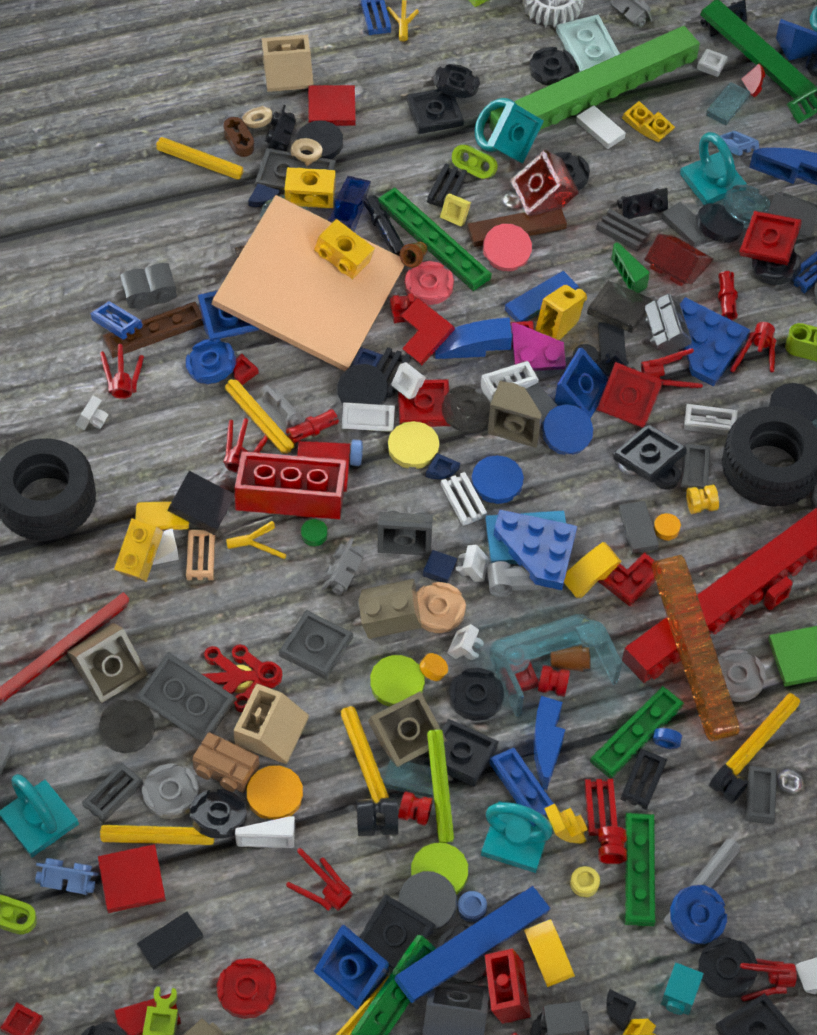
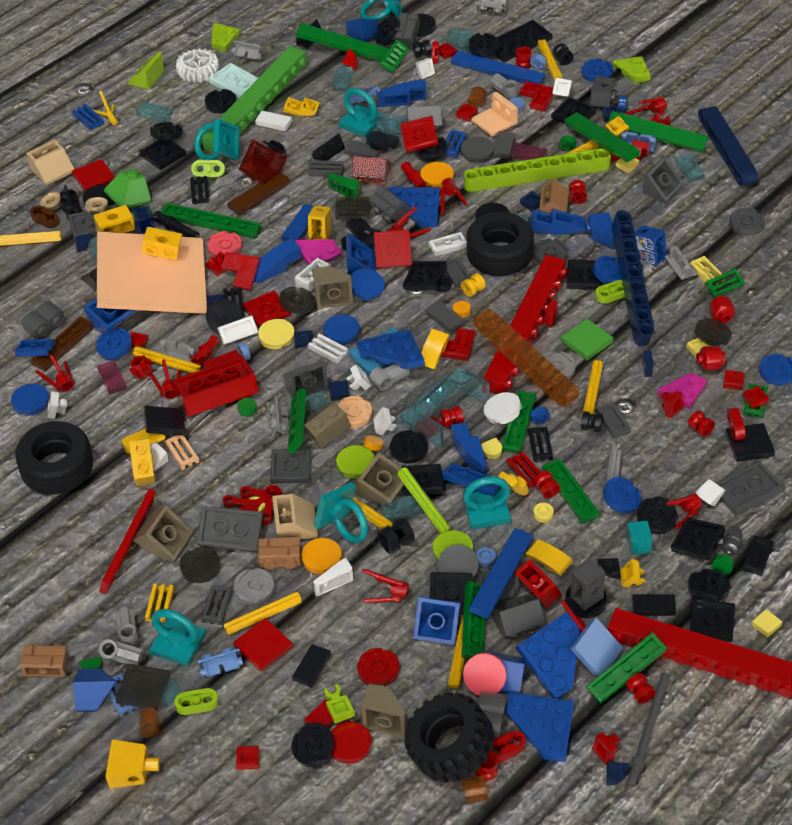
camera: 25 degrees left, 10 degrees down
black tile [190,789,247,839] -> none
yellow plant [226,521,286,559] -> none
white tile [391,362,426,399] -> none
red wheel [398,791,433,826] -> none
dark orange cone [400,242,427,268] -> none
light yellow tile [440,193,471,226] -> none
coral tile [483,224,532,271] -> none
dark orange cone [551,645,591,672] -> none
white tile [697,49,728,77] -> none
none -> blue tile [11,384,50,415]
none -> clear pink tile [97,360,127,395]
none -> bright green slope [104,169,151,208]
none -> red gear [129,355,153,379]
none -> clear light blue tile [136,101,173,122]
none -> yellow tile [145,584,174,623]
none -> green tile [288,388,306,454]
none -> clear light blue tile [306,391,327,413]
none -> teal tile [314,482,368,544]
none -> light orange tile [420,162,454,188]
none -> light yellow tile [481,438,502,459]
none -> white tile [483,392,522,424]

